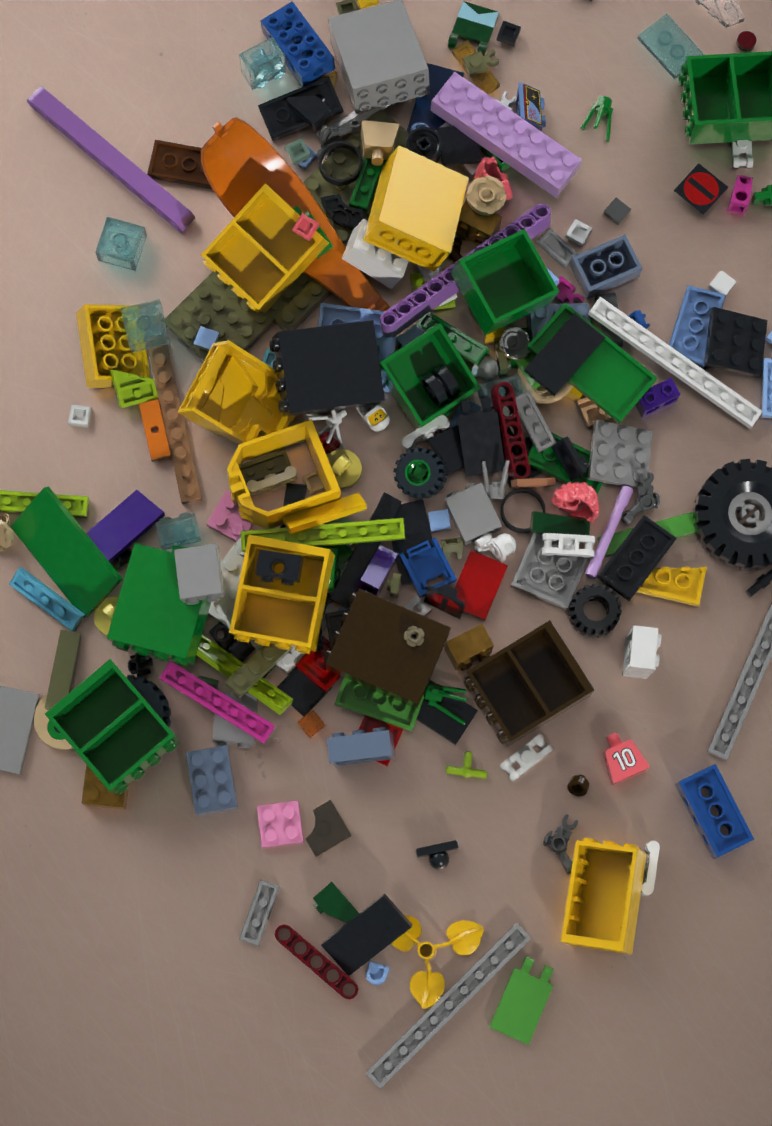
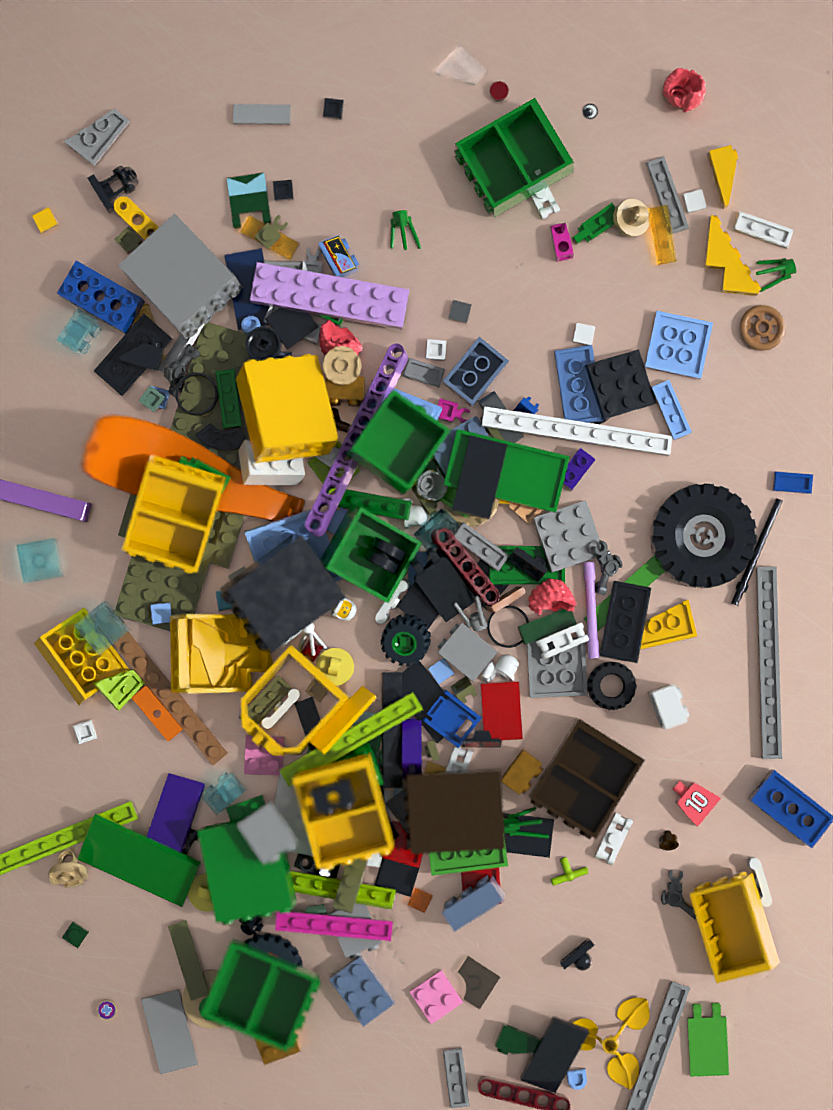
camera: 25 degrees left, 10 degrees up
medium azure tile [9,567,85,631] -> none
reddish brown tile [147,140,212,189] -> none
coral tile [292,213,320,242] -> none
tan torso [361,120,399,166] -> none
dark tan plate [404,626,425,647] -> none
clear light blue tile [637,14,704,79] -> none
piece [674,163,728,215] -> none

